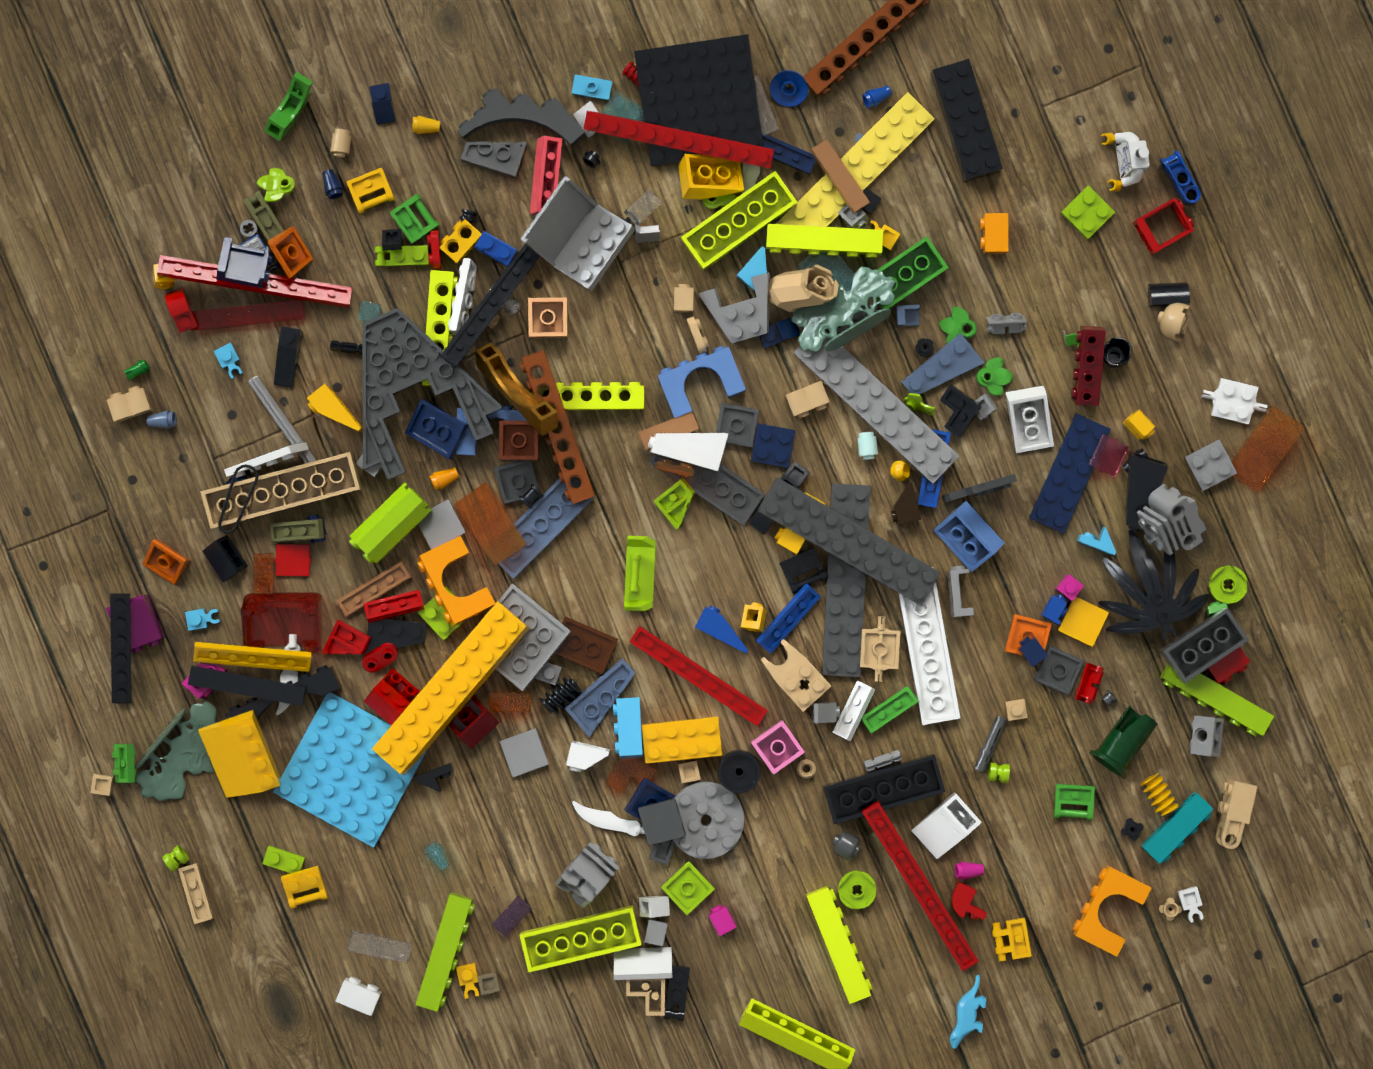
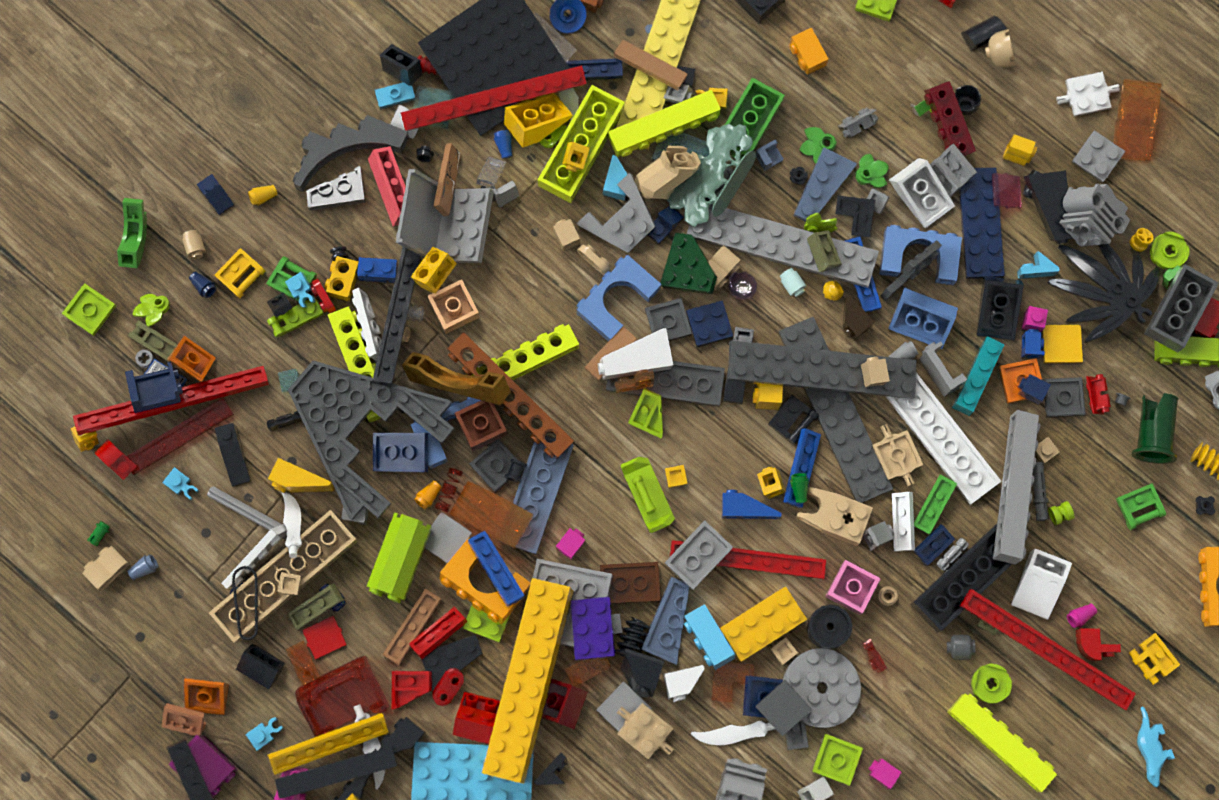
camera: 25 degrees left, 10 degrees down
none -> lime plate [62,283,117,336]
none -> nougat bracket [162,704,206,736]
none -> tan plate [278,572,302,595]
none -> white sword [282,492,302,558]
none -> medium azure plate [285,272,315,308]
none -> black brick [380,44,423,86]
none -> yellow brick [411,246,457,294]
none -> medium nougat tile [434,143,461,216]
none -> clear red piece [435,468,463,512]
none -> blue plate [468,531,525,607]
none -> blue cone [493,130,513,159]
none -> dark pink brick [556,528,585,560]
none -> yellow brick [562,142,590,172]
none -> dark purple plate [571,597,615,660]
none -> tan plate [617,703,674,759]
none -> black slope [620,649,664,698]
none -> dark green plate [660,233,717,295]
none -> light grey plate [664,520,733,590]
none -> yellow plate [665,465,688,488]
none -> hair [728,271,757,300]
none -> green cone [790,473,809,503]
none -> olive slope [807,230,842,272]
none -> tan brick [861,357,890,387]
none -> clear red plate [862,639,887,673]
none -> medium blue arch [879,225,962,285]
none -> light grey cone [889,341,919,359]
none -> dark blue plate [914,525,955,566]
none -> light grey slope [930,144,977,197]
none -> teal brick [952,336,1005,416]
none -> black slope [976,276,1024,340]
none -> light grey brick [993,410,1040,564]
none -> yellow wheel [1129,228,1154,252]

